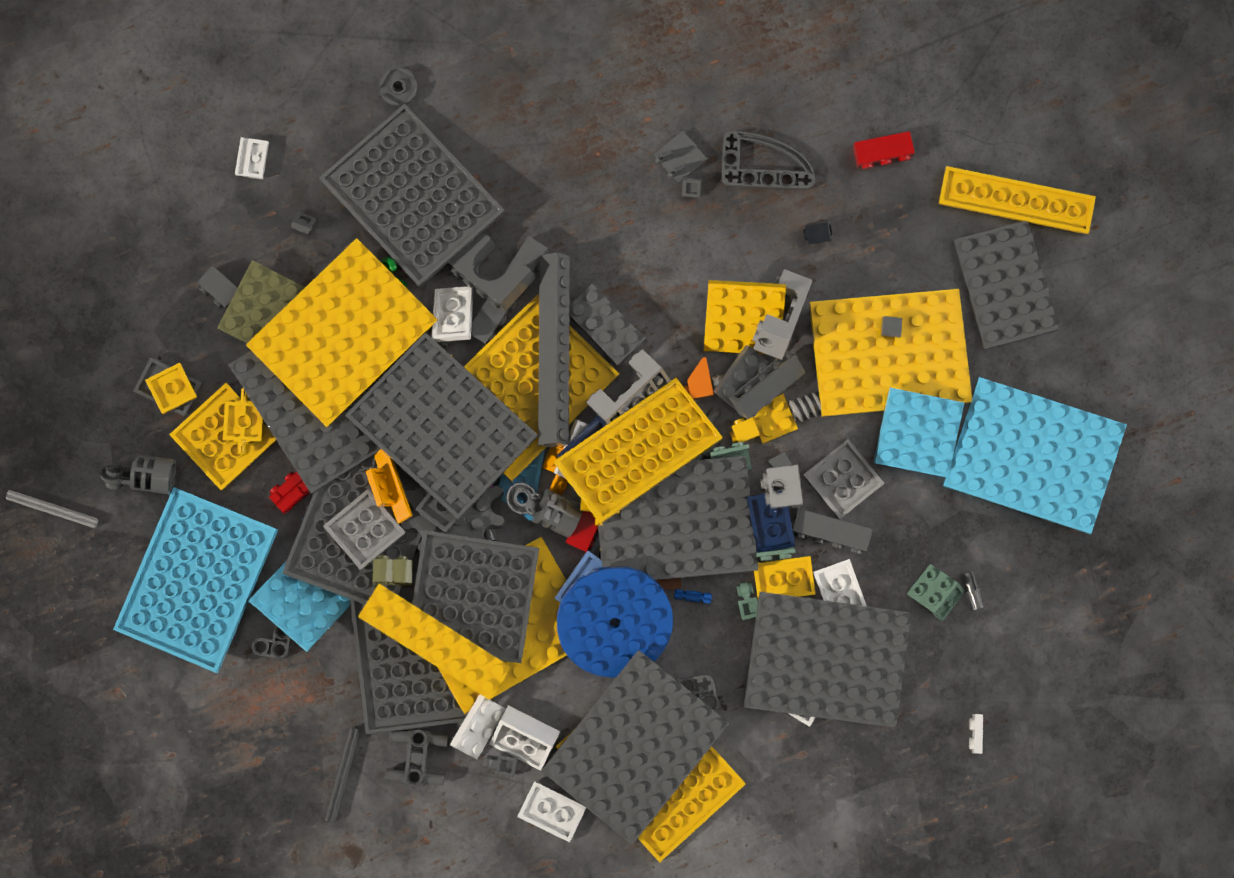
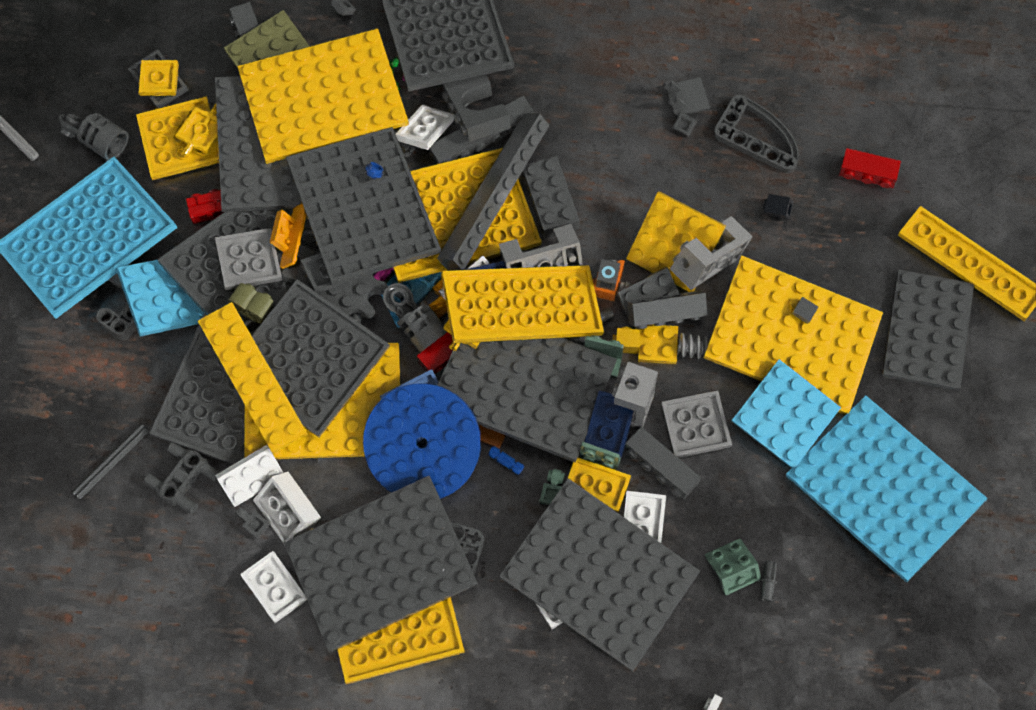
camera: 30 degrees right, 15 degrees down
none -> blue plate [365,162,383,179]
none -> dark grey brick [596,259,620,291]

